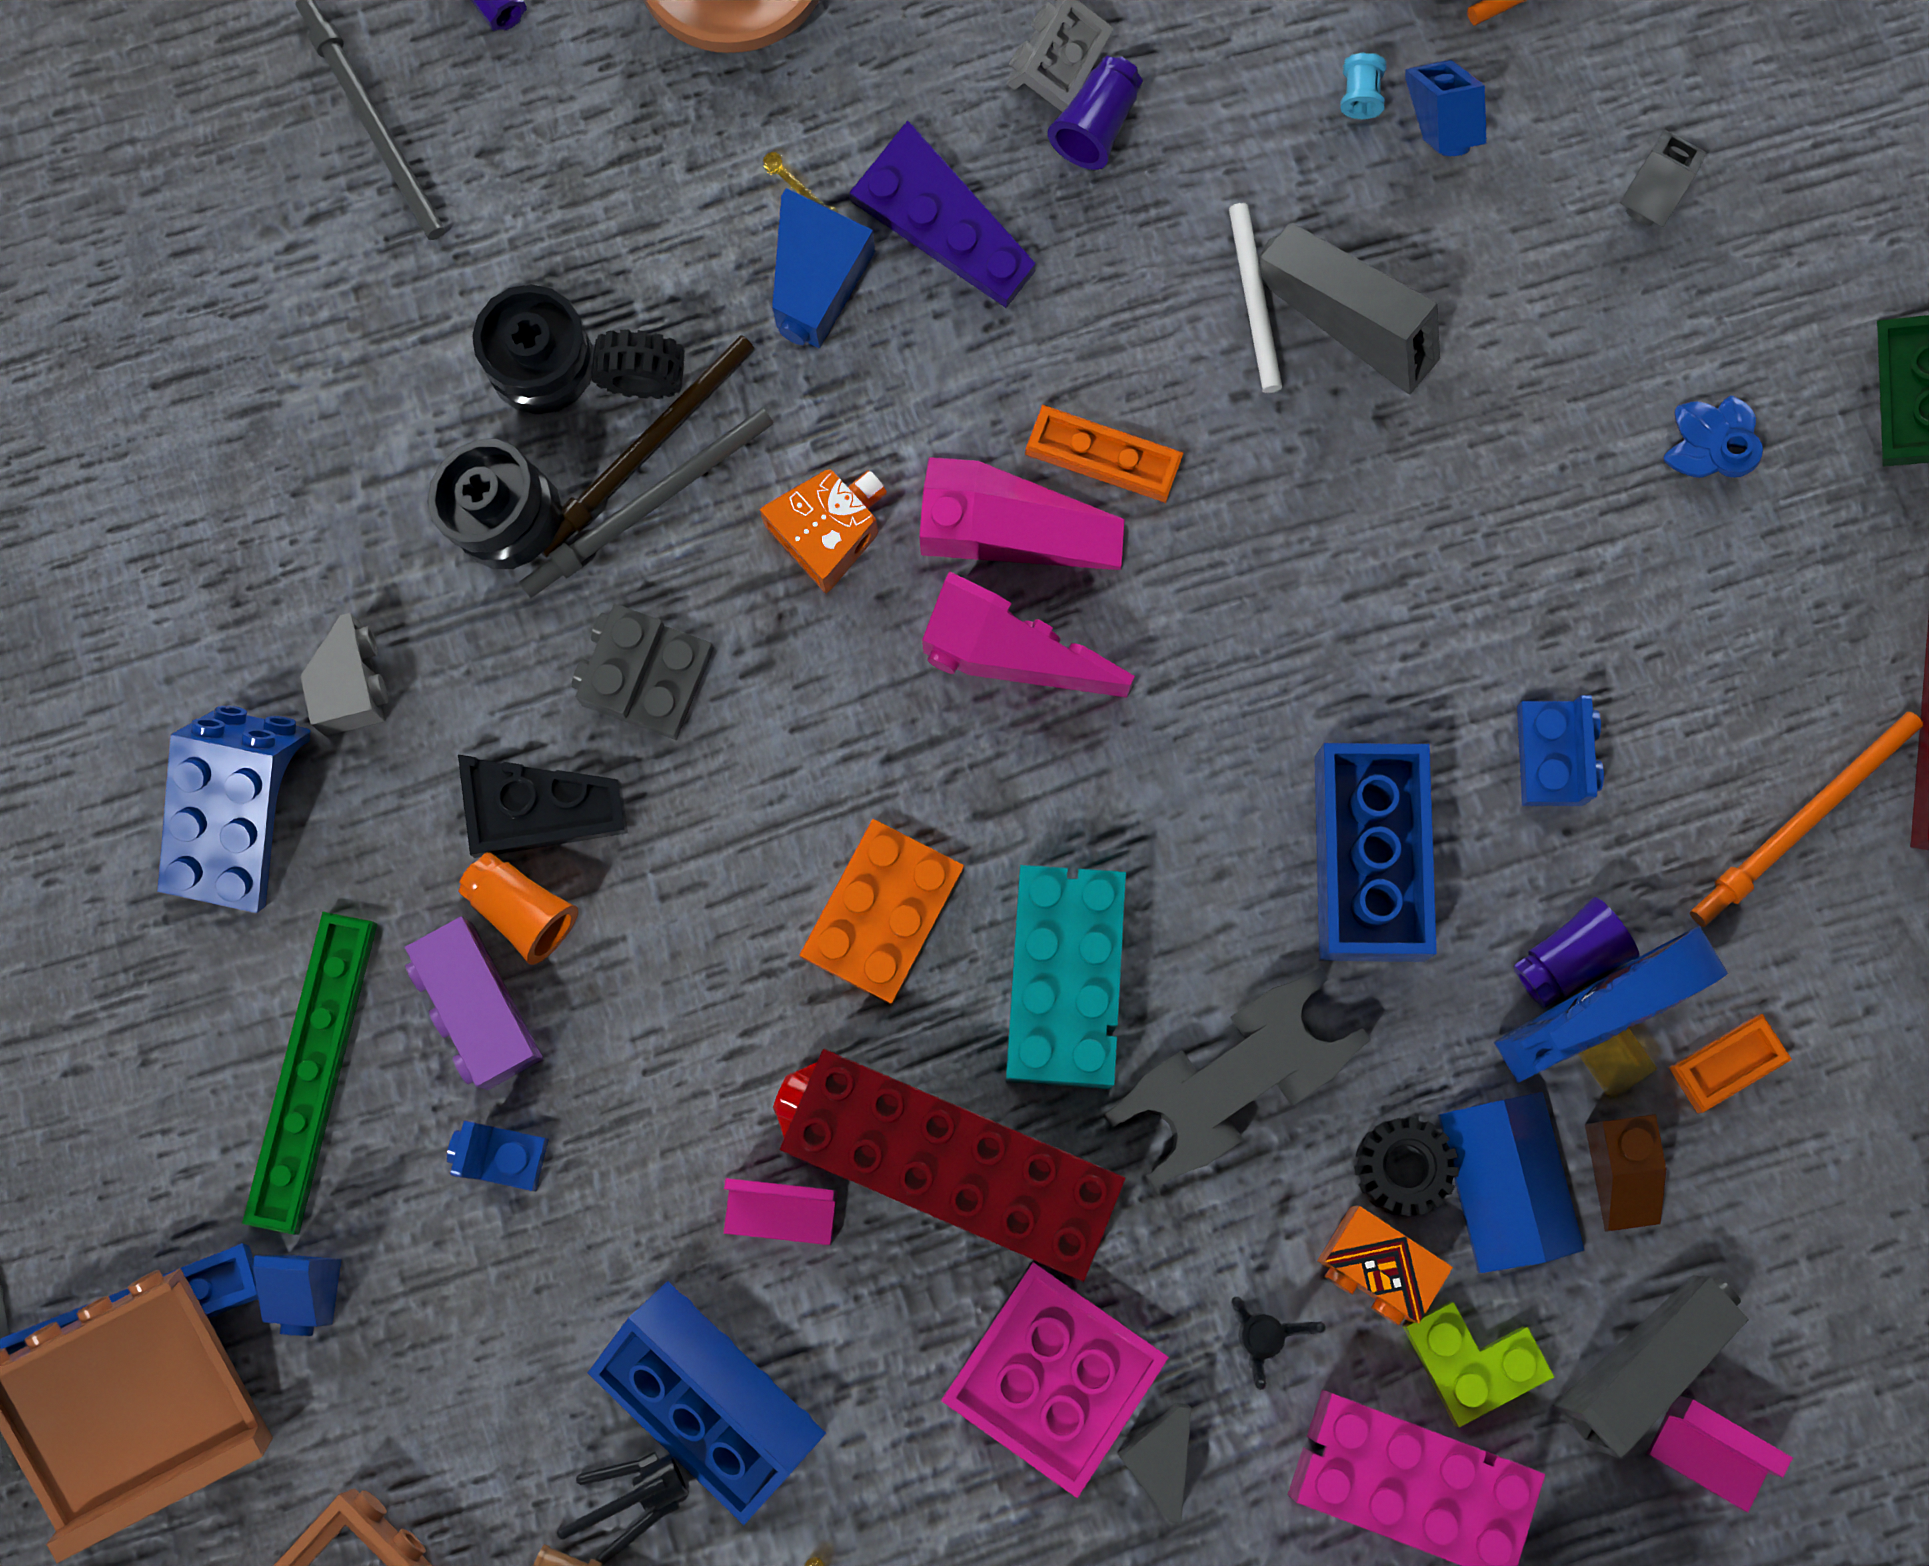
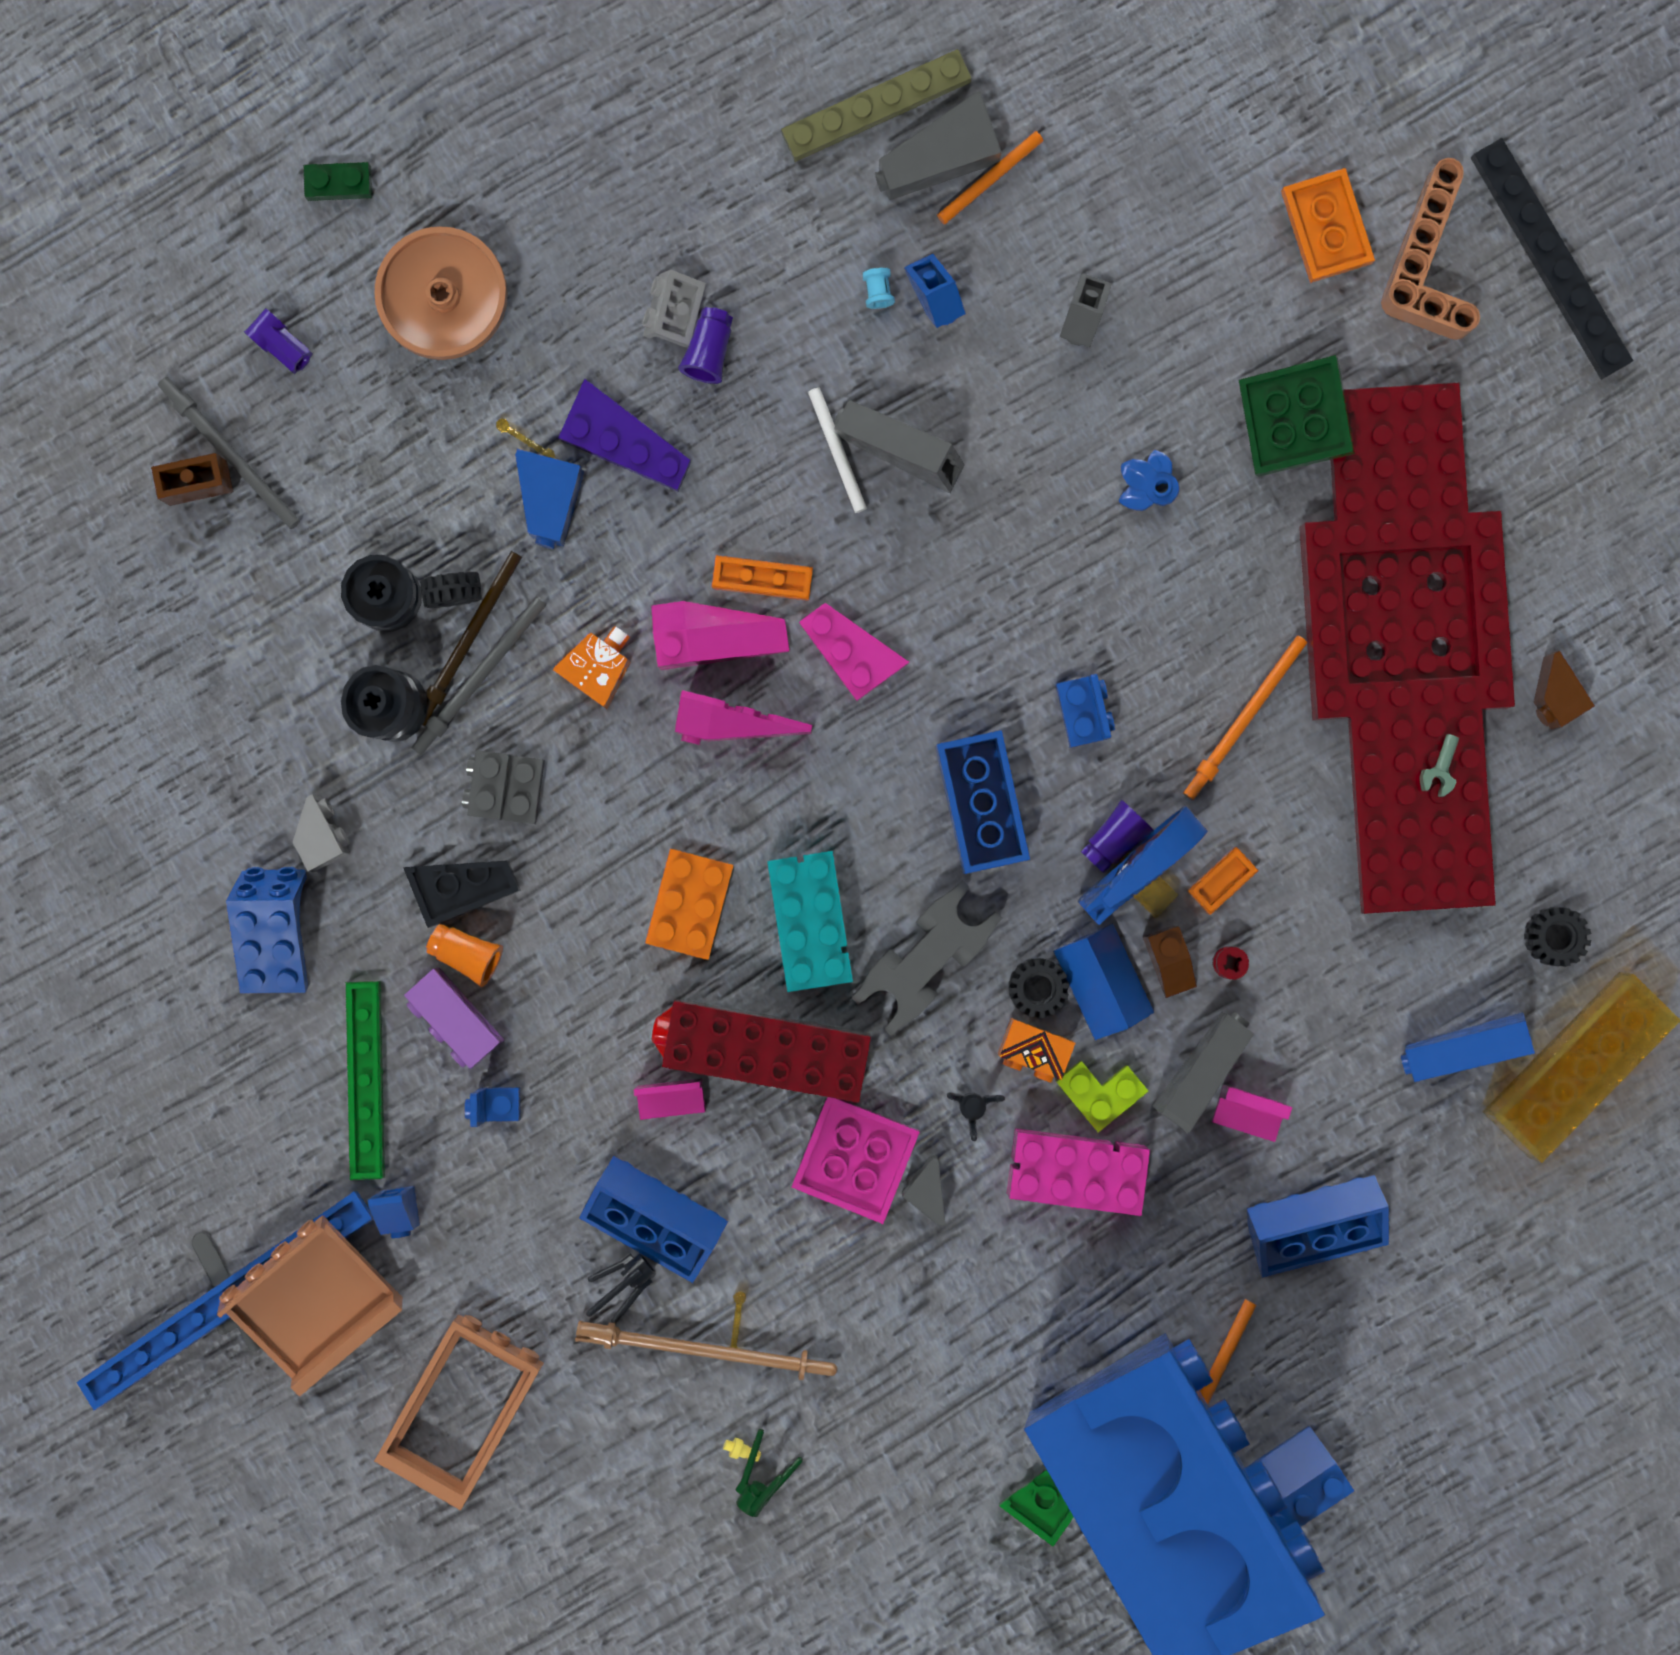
camera: 15 degrees left, 10 degrees up
none -> reddish brown brick [151,453,234,506]
none -> dark pink wing [799,603,909,701]
none -> dark red wheel [1212,946,1249,980]

